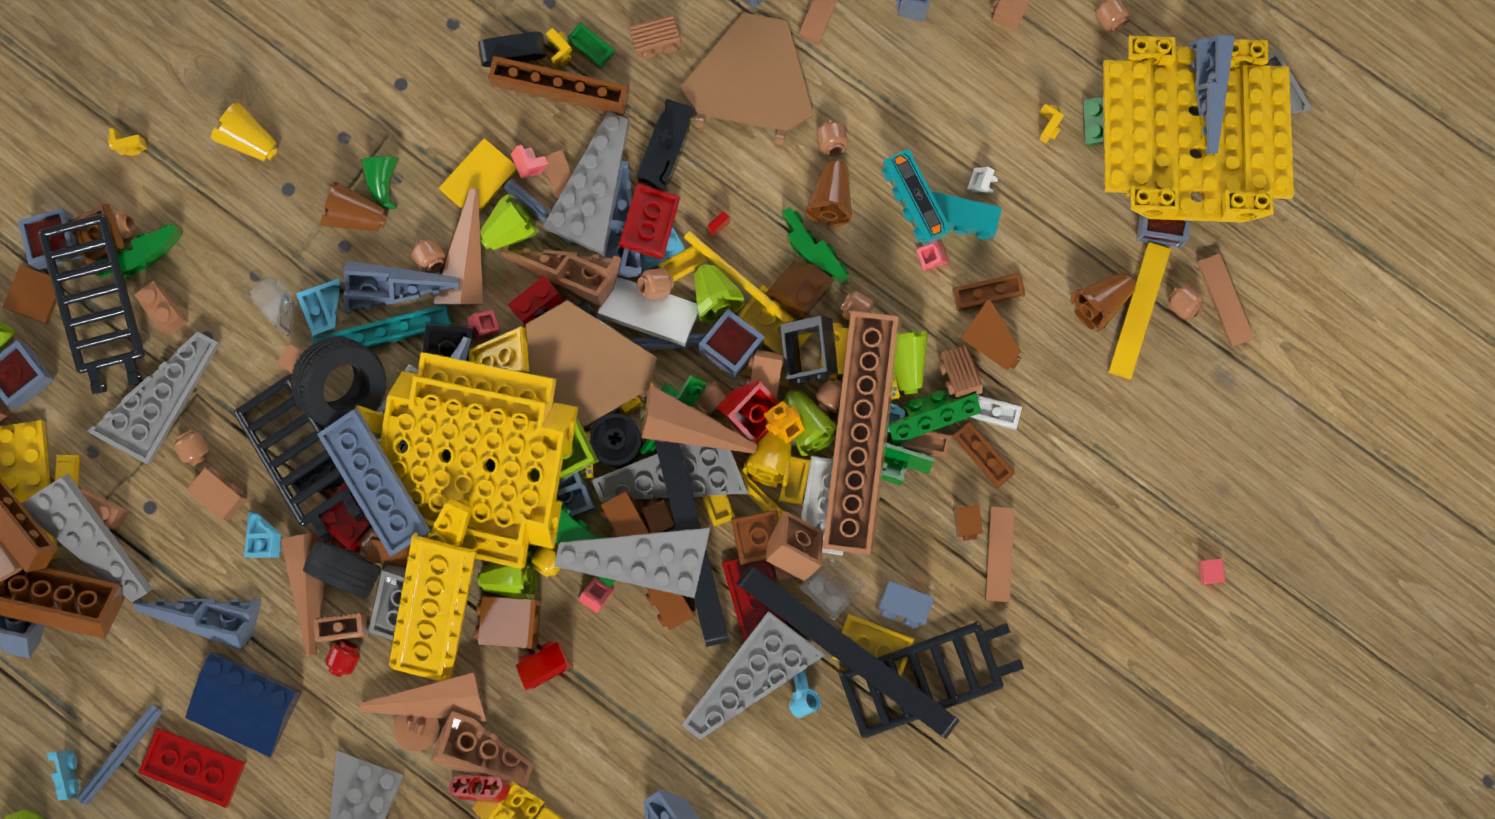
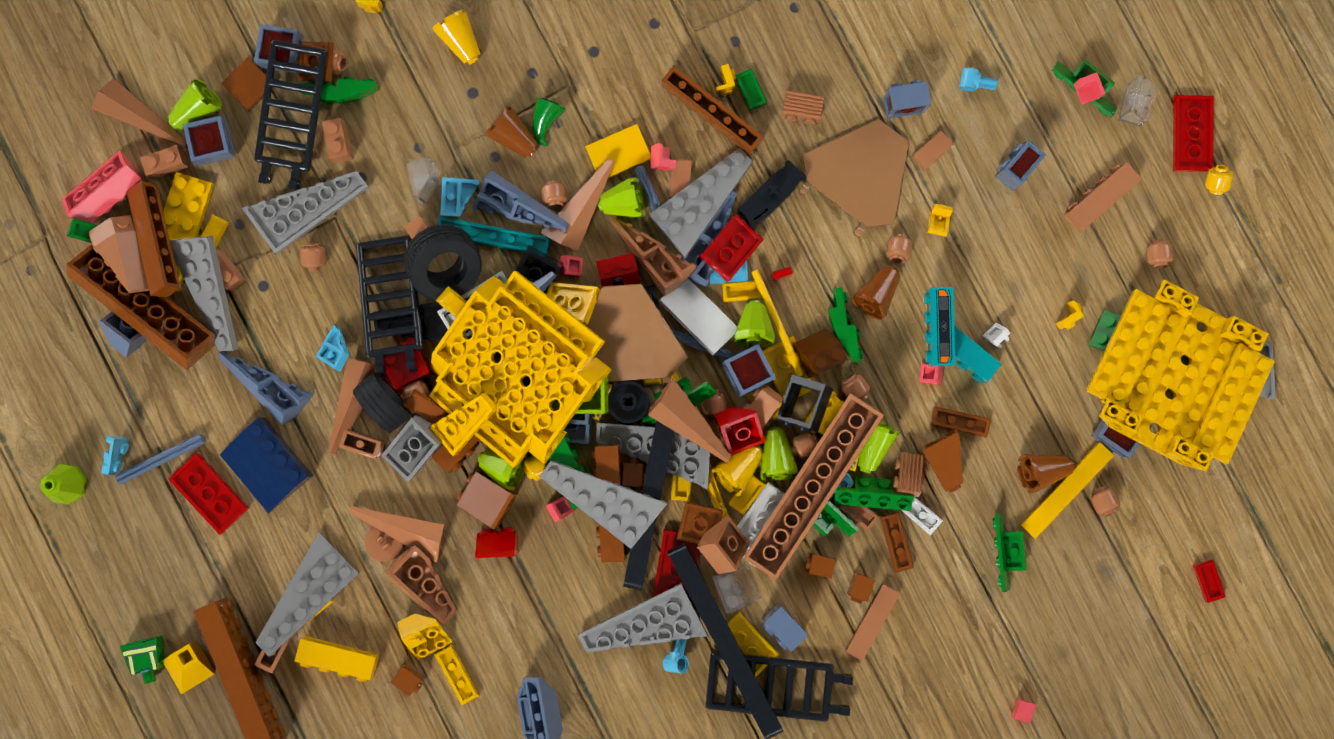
camera: 25 degrees right, 5 degrees up
nougat brick [187,468,247,521] -> none
sand blue plate [317,409,431,557] -> none
red head [325,640,361,677] -> none
yellow ladder [389,533,478,681] -> none
red beam [449,775,510,802] -> none
black beam [478,31,546,67] -> none
nougat head [637,268,674,300] -> none
light orange brick [764,401,804,444] -> none
sand blue wedge [1189,35,1235,154] -> none
nougat tile [1197,253,1254,347] -> none
none -> dark orange brick [805,553,836,578]
none -> yellow bracket [928,204,953,237]
none -> green bracket [992,513,1028,592]
none -> red tile [1193,560,1226,603]

